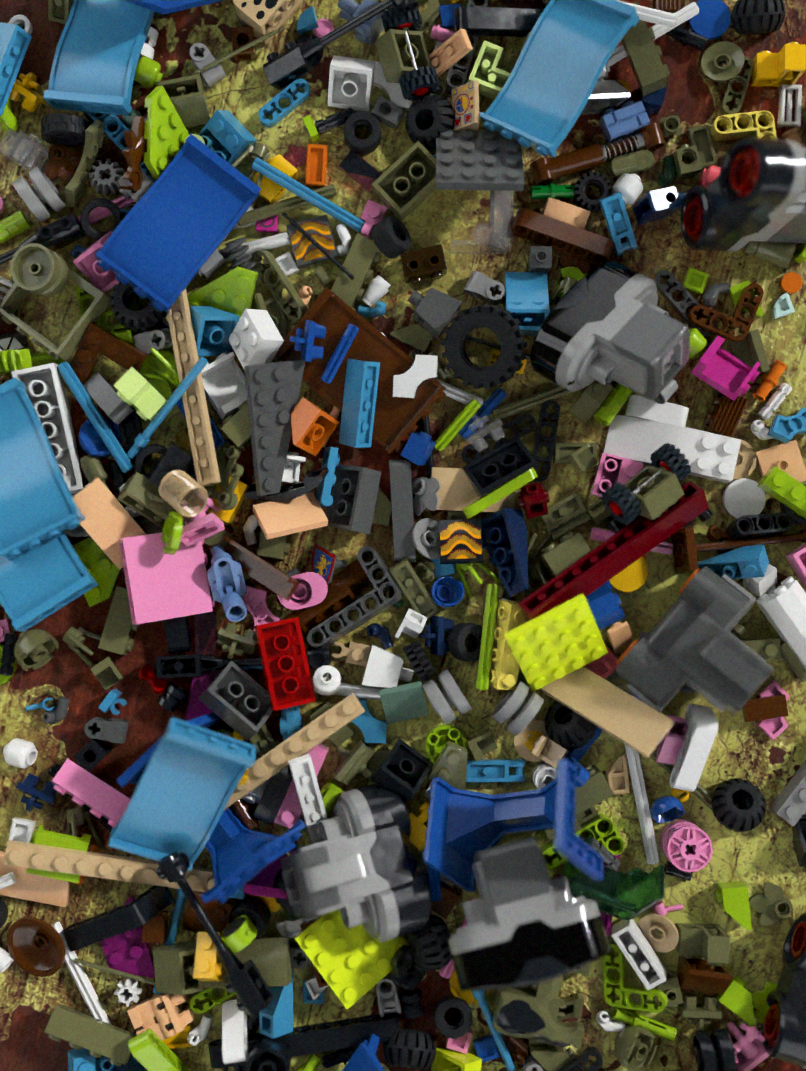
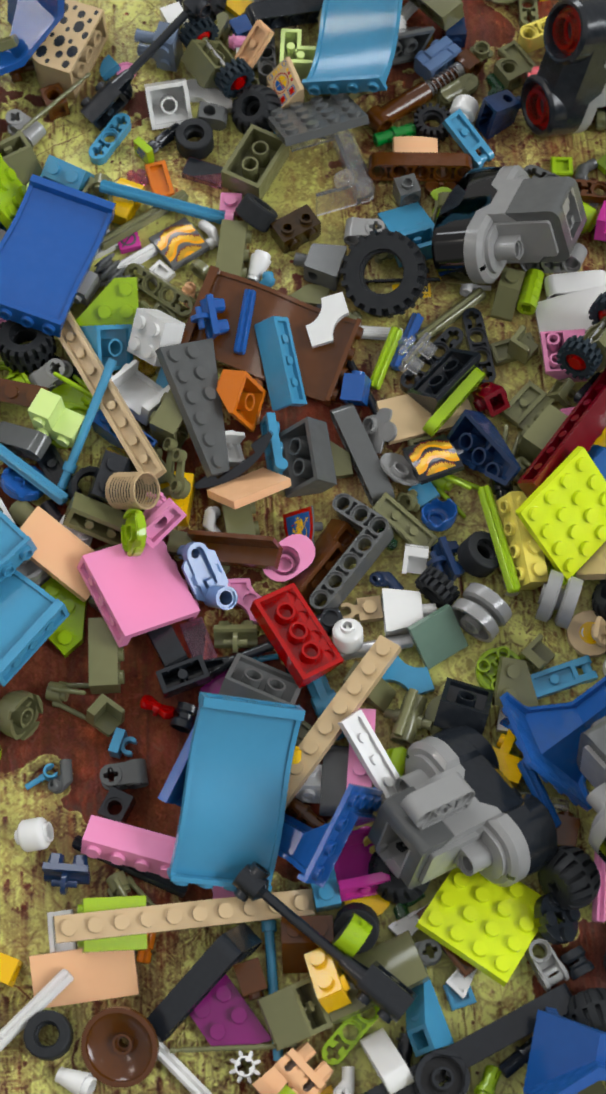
camera: 15 degrees left, 20 degrees down
black piece [282,212,354,280] -> none

